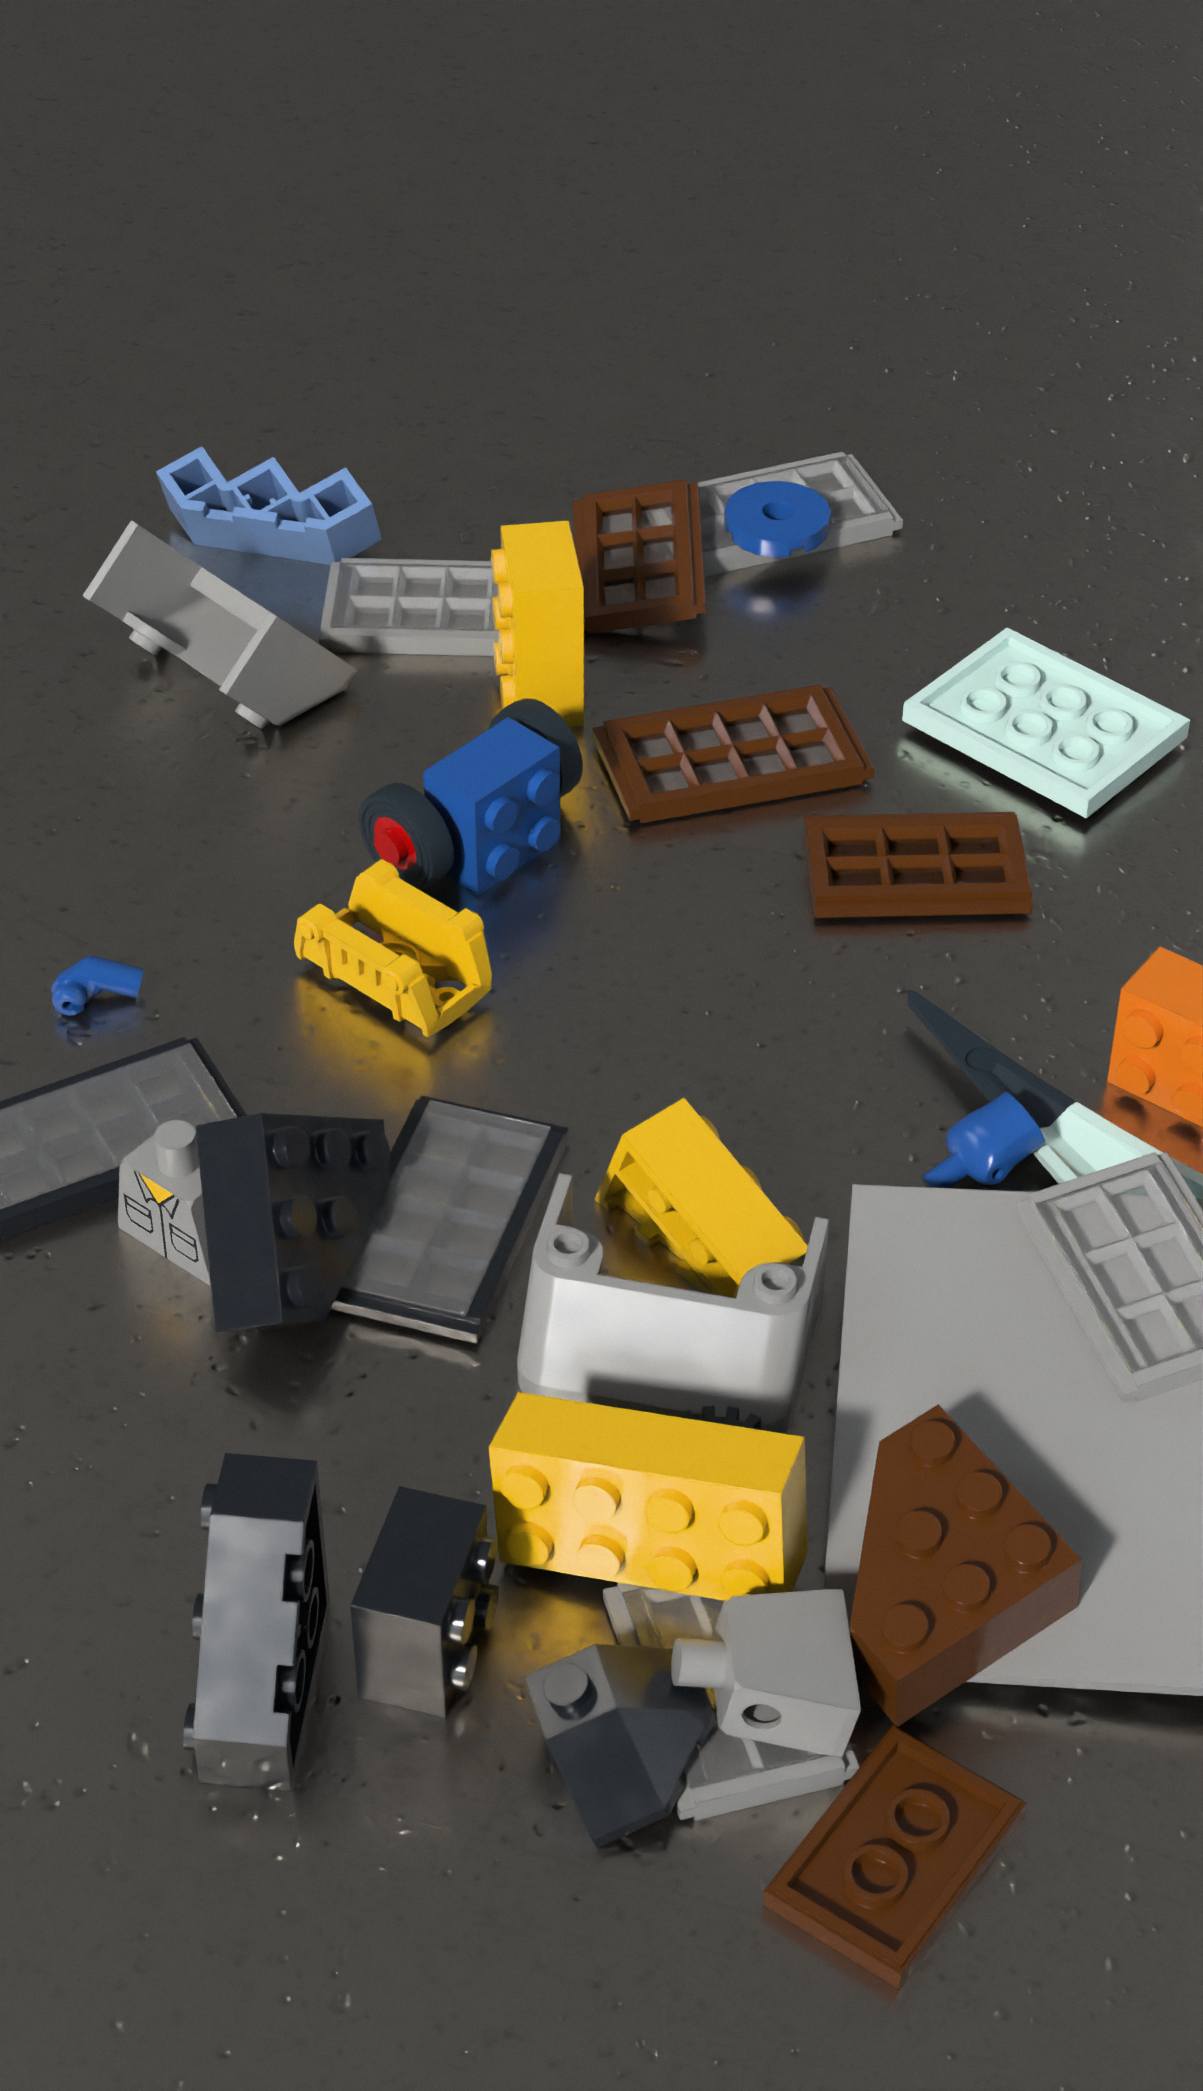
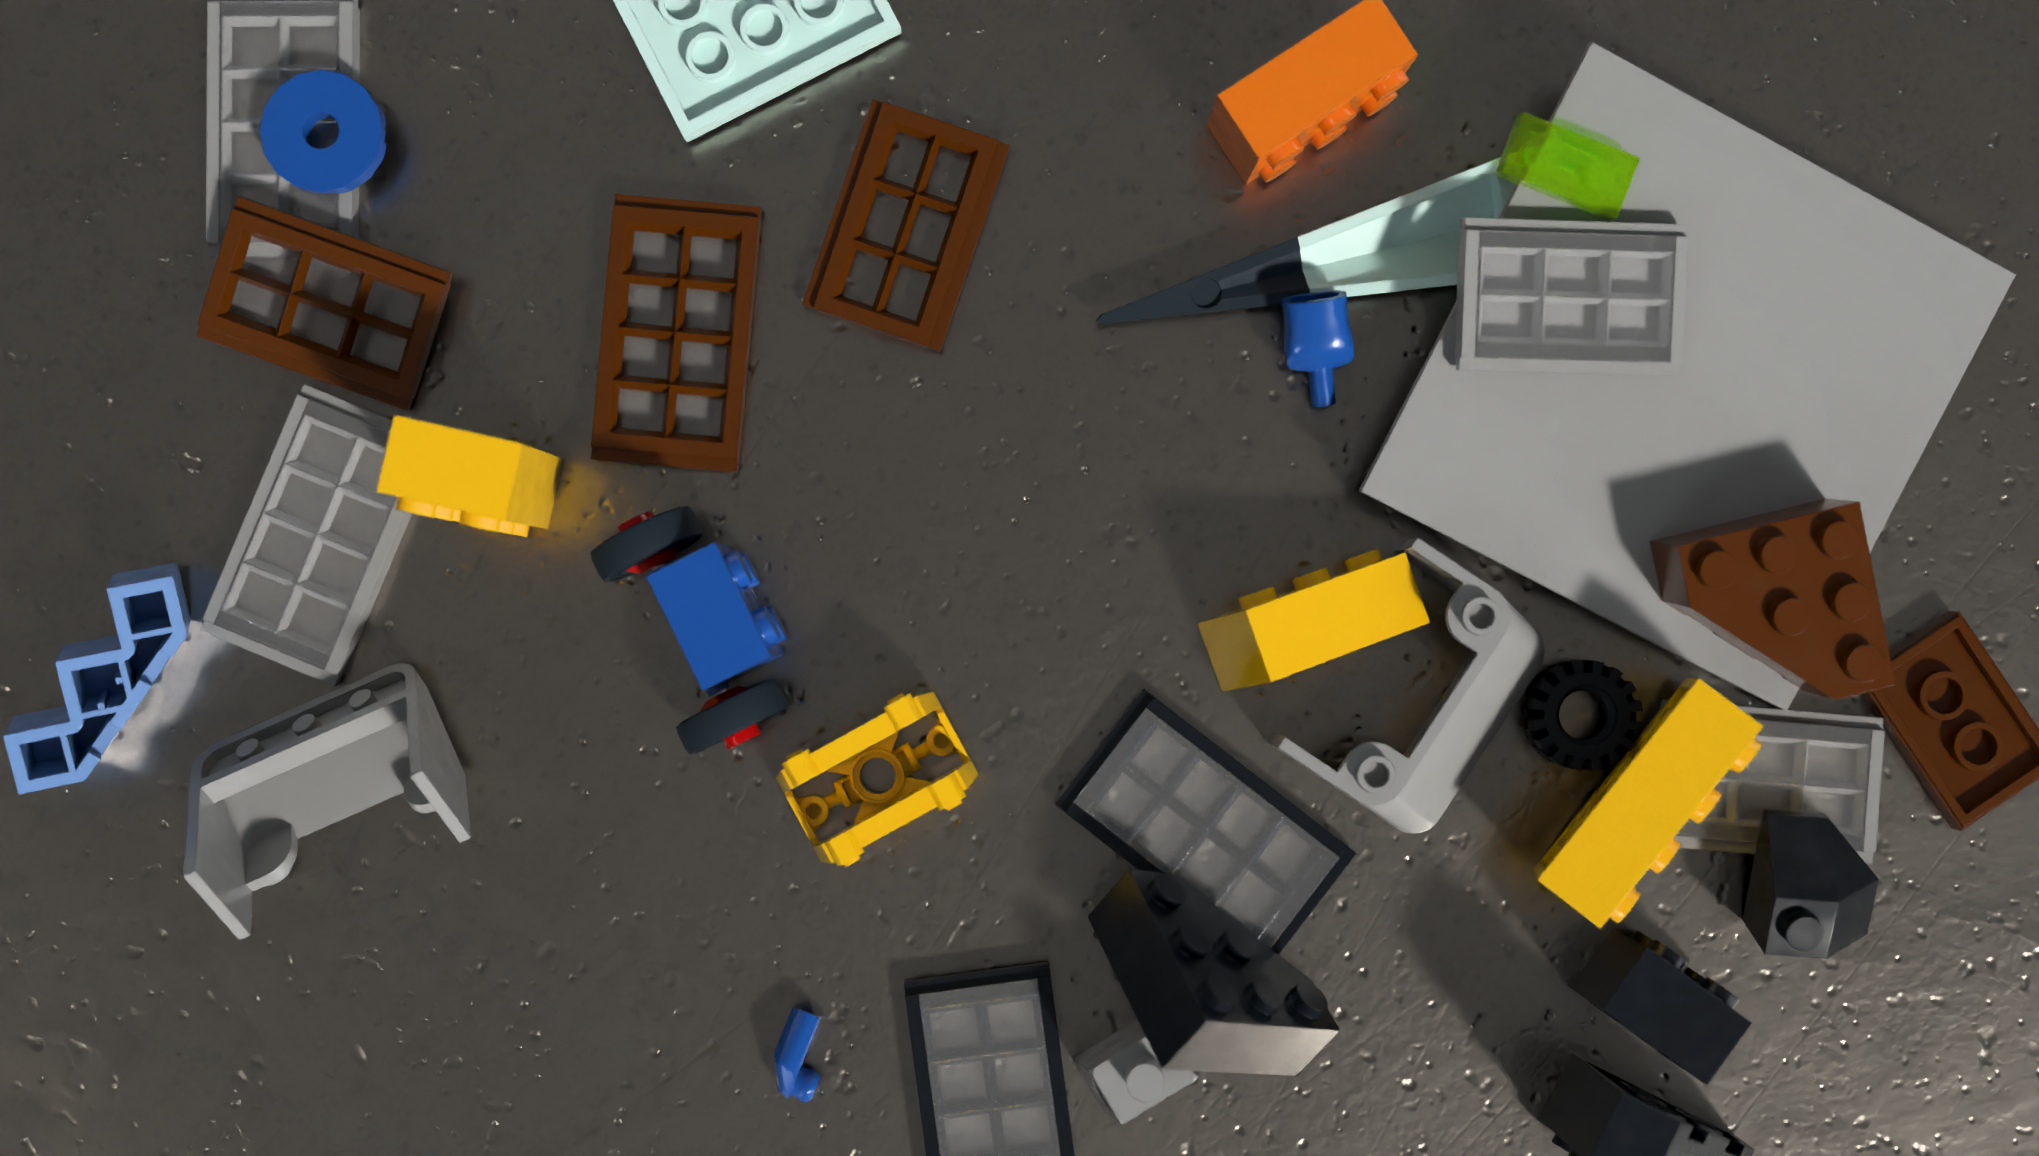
camera: 70 degrees left, 45 degrees up
light grey torso [671,1589,861,1757] -> none

